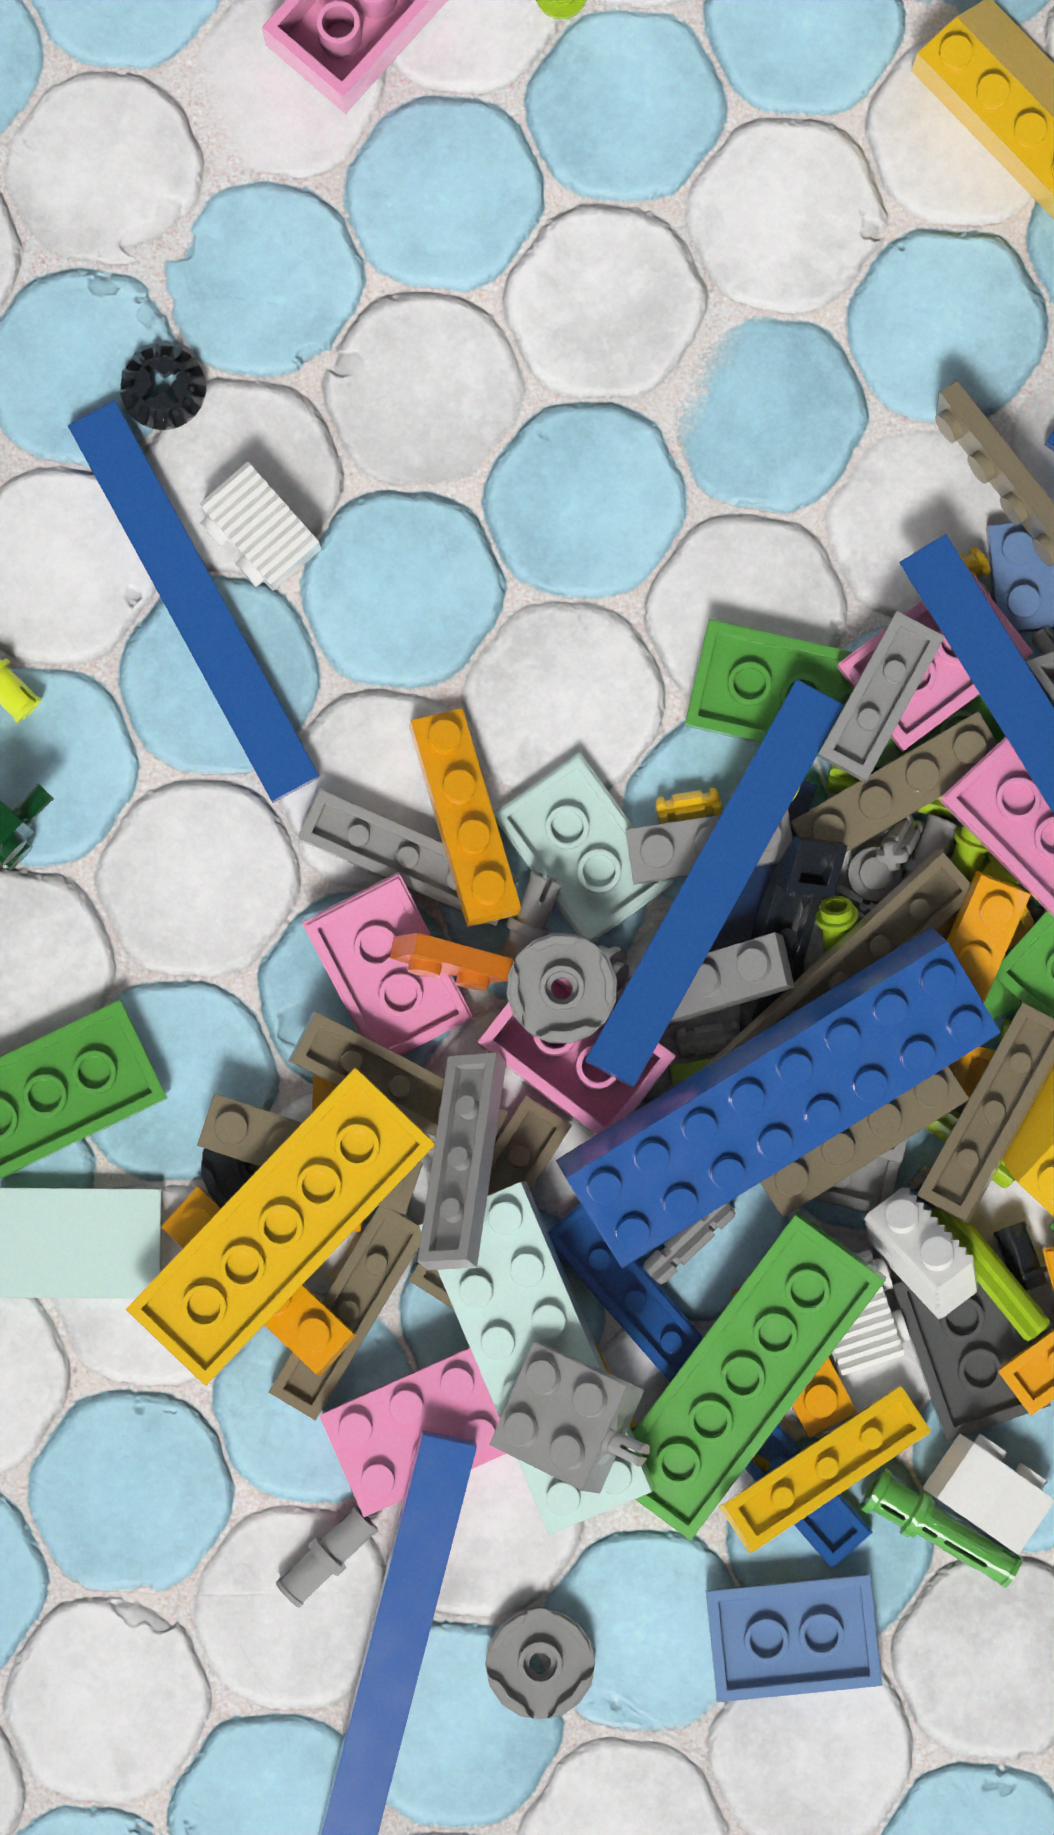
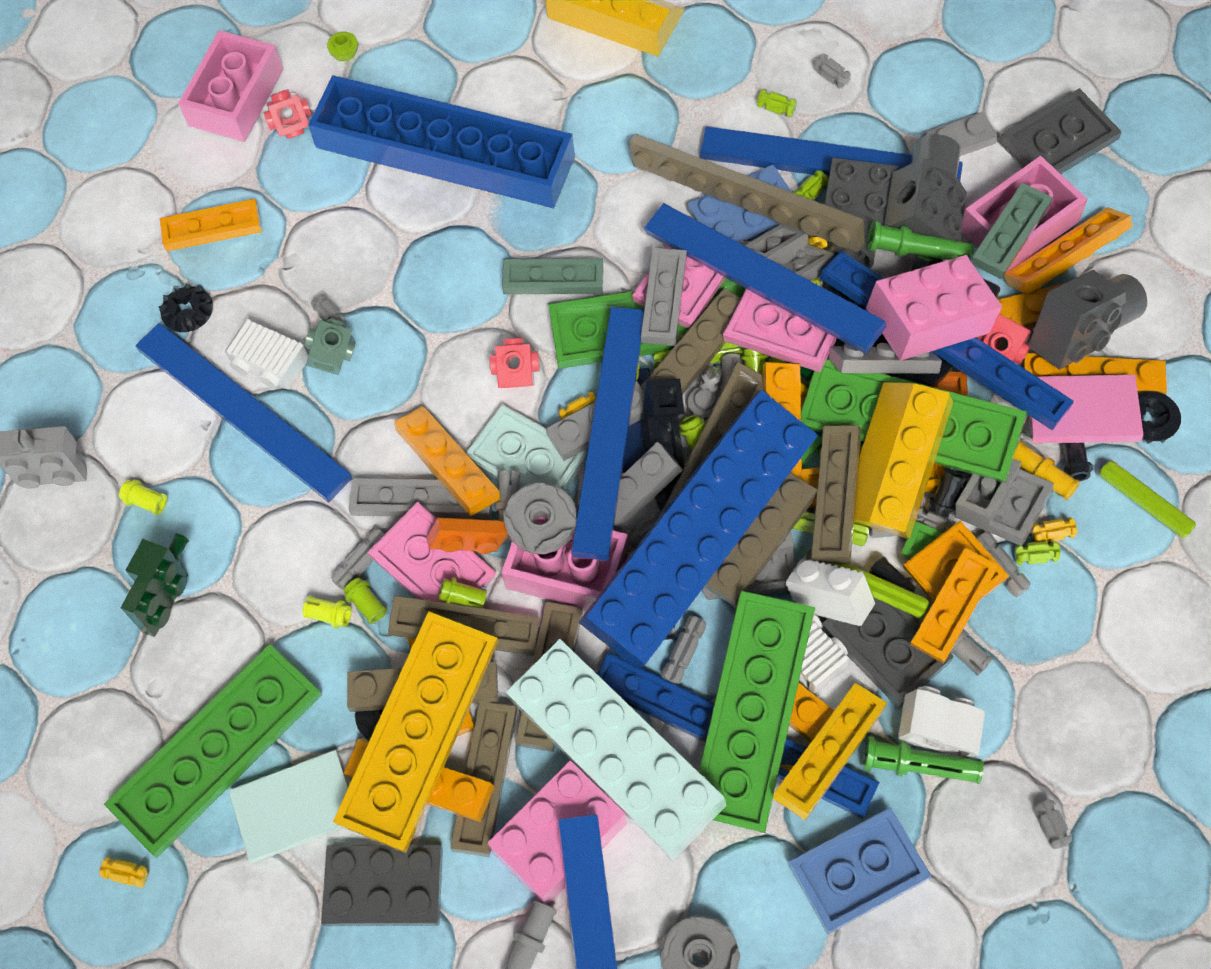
camera: 15 degrees left, 20 degrees down
light grey plate [417,1052,506,1270] -> none
light grey plate [489,1341,650,1494] -> none
none -> light orange plate [160,199,262,252]
none -> coral brick [263,89,312,139]
none -> neon yellow pin [302,595,352,629]
none -> sand green brick [304,319,356,375]
none -> blue brick [308,75,575,209]
none -> light grey piece [311,294,347,324]
none -> dark grey plate [321,845,443,926]
none -> light grey axle [331,528,385,590]
none -> lime pin [343,578,388,625]
none -> lime pin [438,577,487,608]
none -> coral brick [490,338,540,388]
none -> sand green plate [502,258,604,294]

